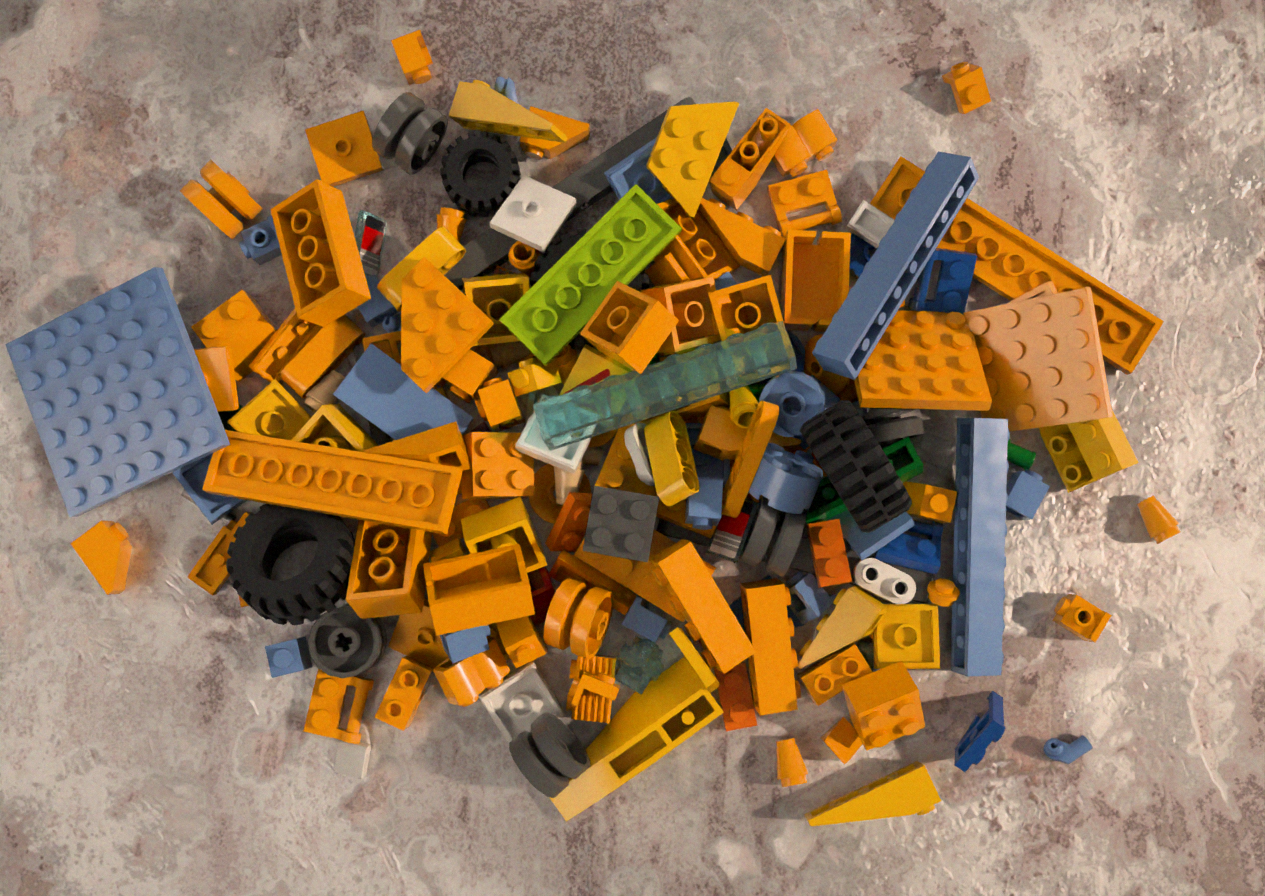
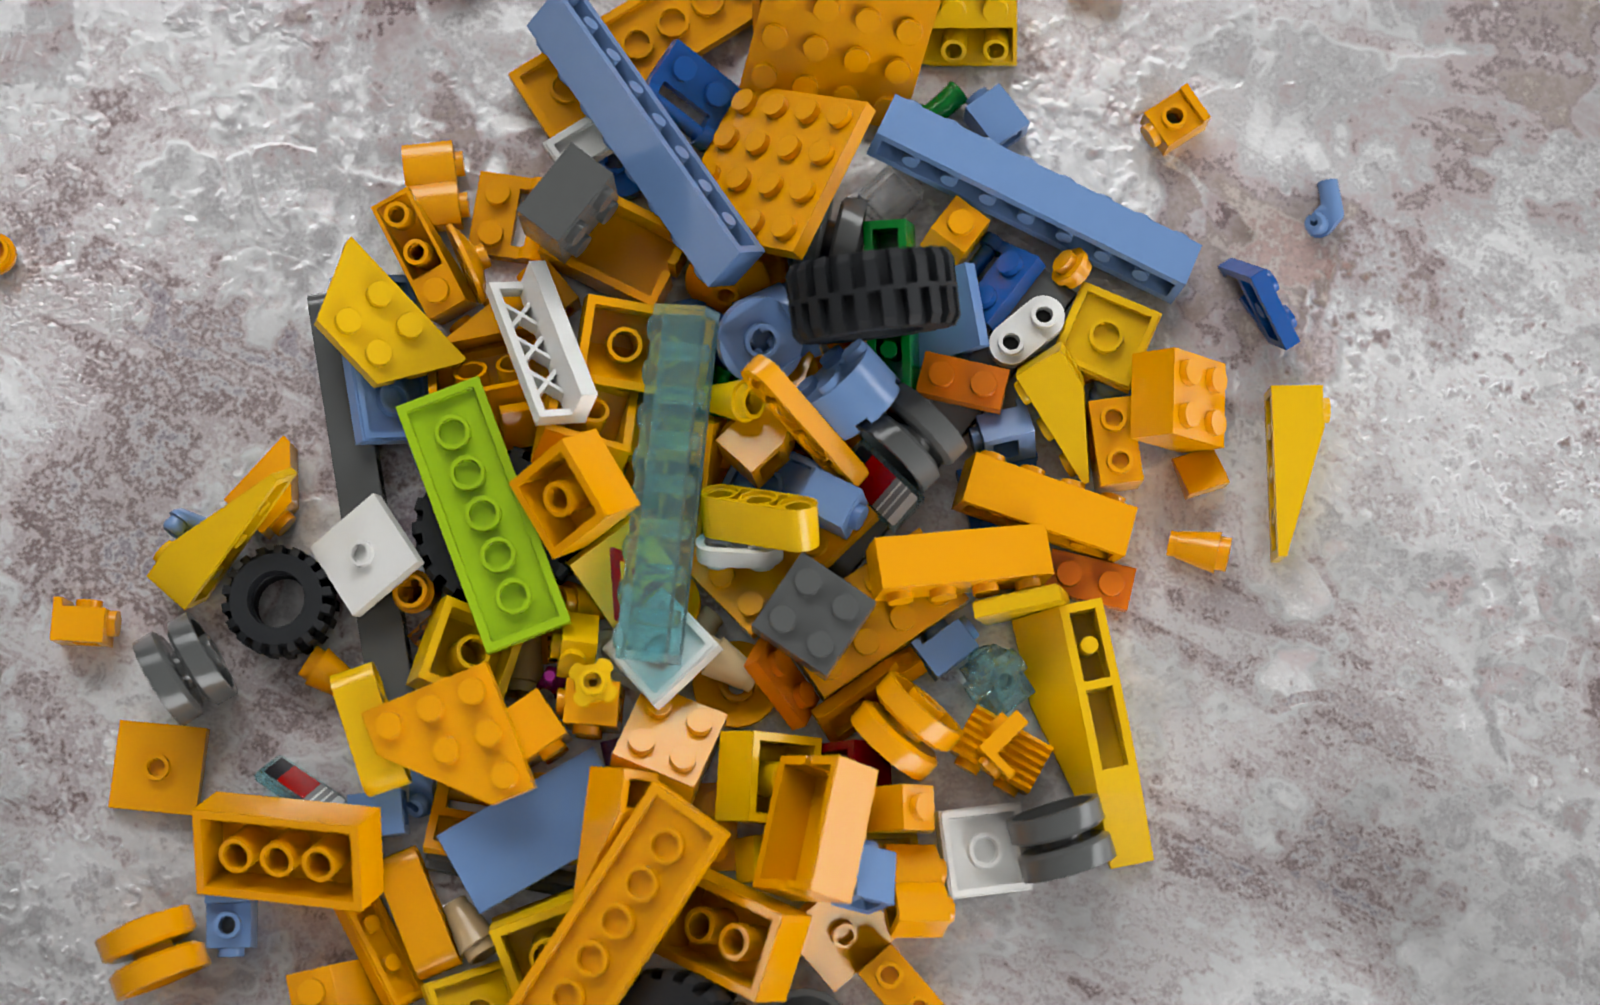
camera: 65 degrees left, 5 degrees down
none -> light orange dish [445,223,492,304]
none -> white fence [486,261,598,426]
none -> dark grey brick [516,142,619,264]
none -> magenta hand [535,666,566,699]
none -> yellow plate [569,658,618,707]

